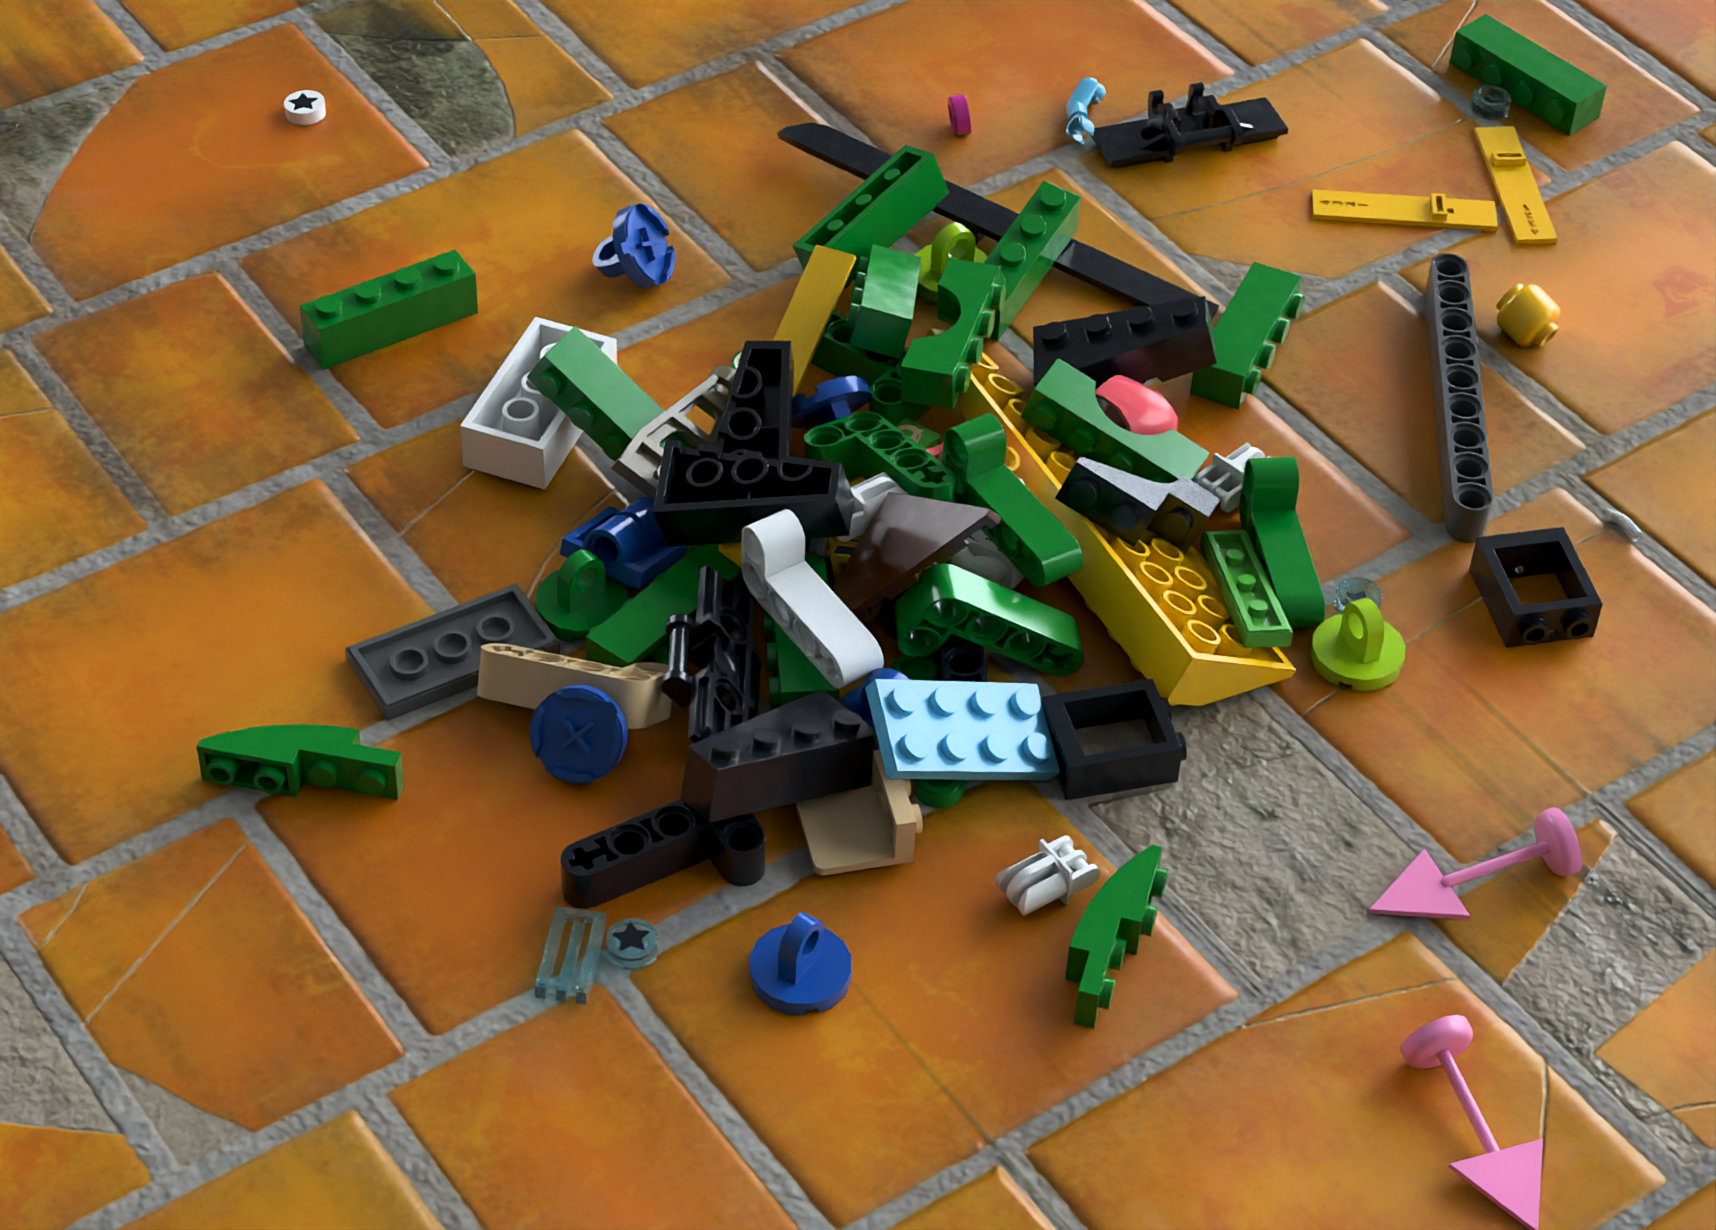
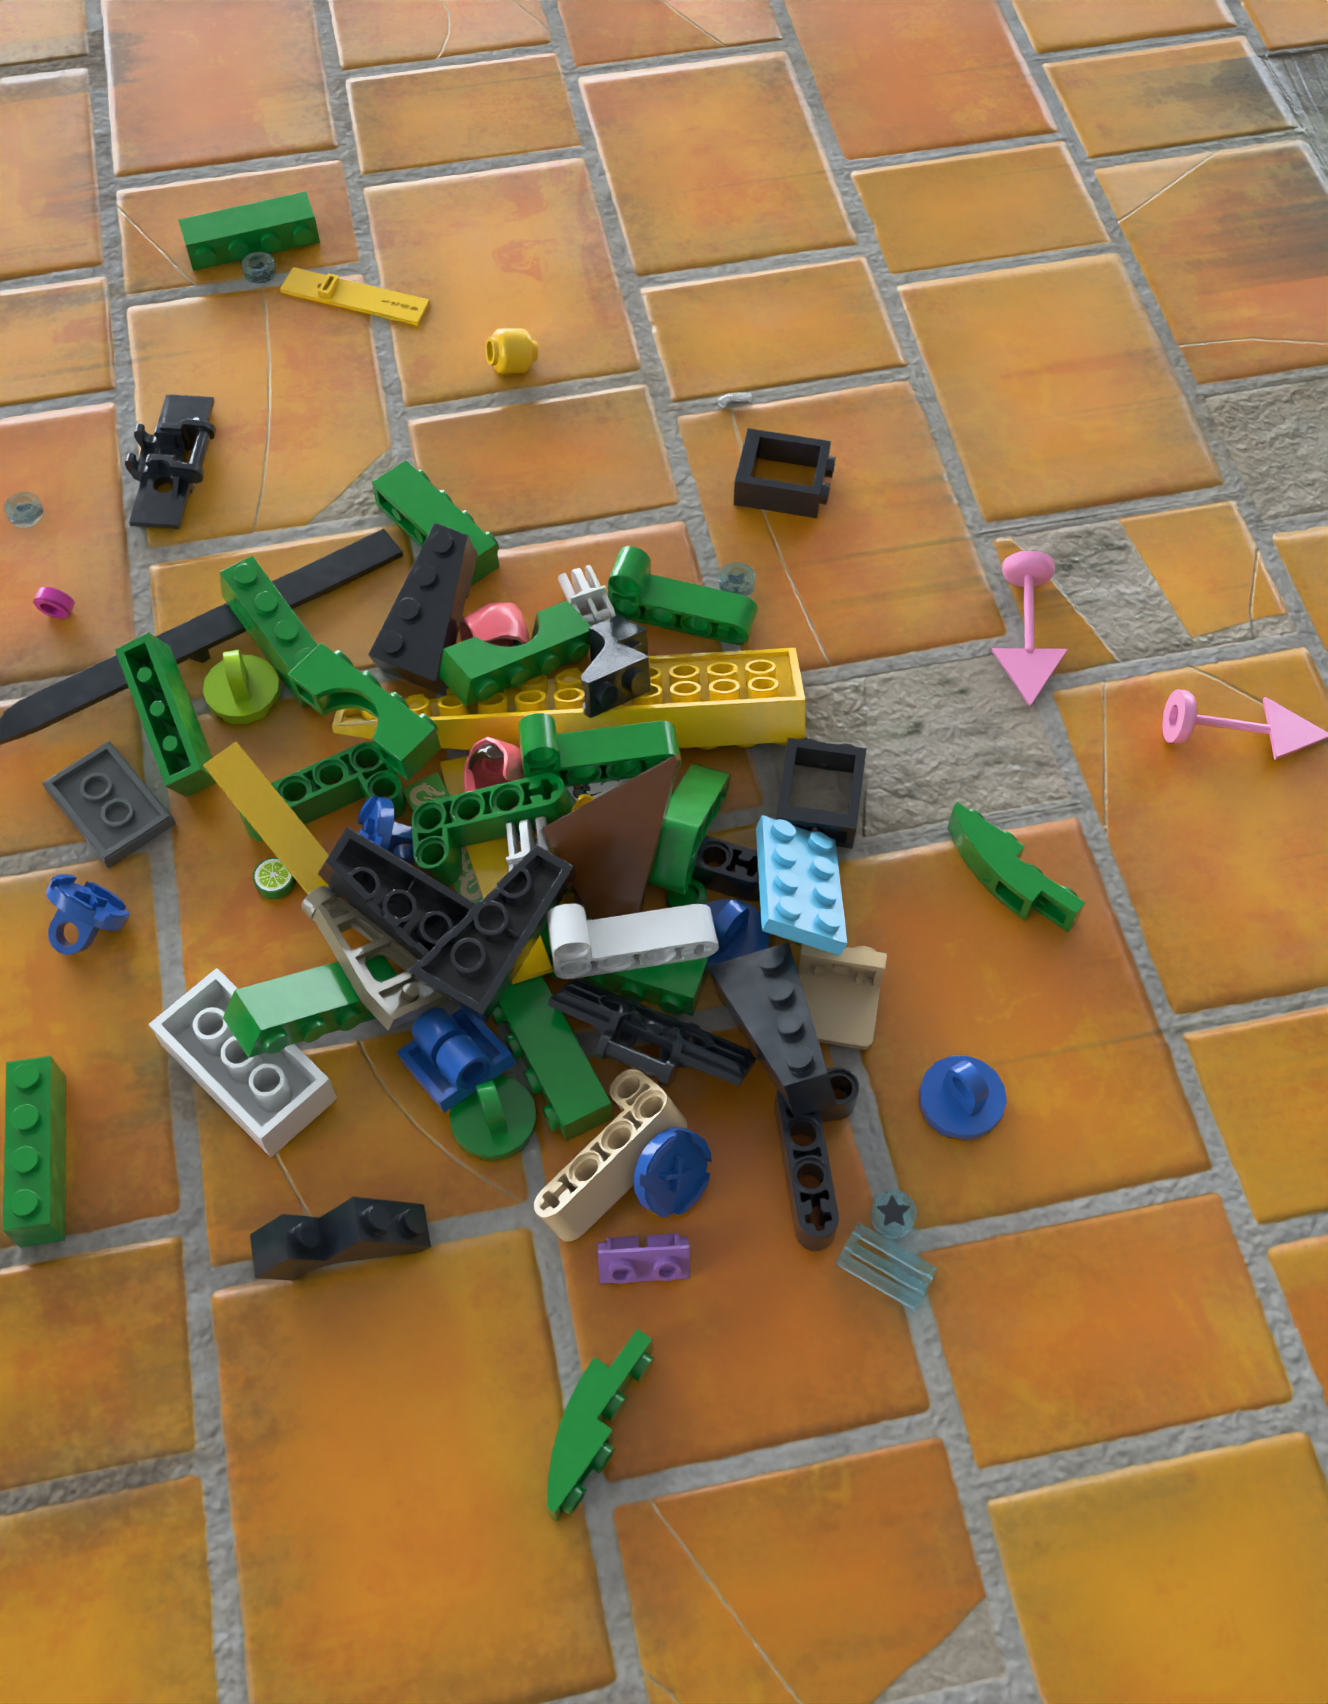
camera: 65 degrees left, 15 degrees up
dark grey tile [345,584,560,721] -> none
green brick [845,244,922,359] -> none
white arm [994,836,1100,916] -> none
medium azure arm [1065,77,1106,145] -> none
bright green tile [1200,530,1293,648] -> none
lime tile [1310,598,1406,692] -> none
yellow piece [1311,189,1498,231] -> none
dark grey beam [1424,253,1494,543] -> none
none -> clear light blue tile [4,492,44,527]
none -> dark grey tile [42,741,176,868]
none -> black arch [250,1197,431,1281]
none -> medium lavender hinge [598,1233,690,1284]

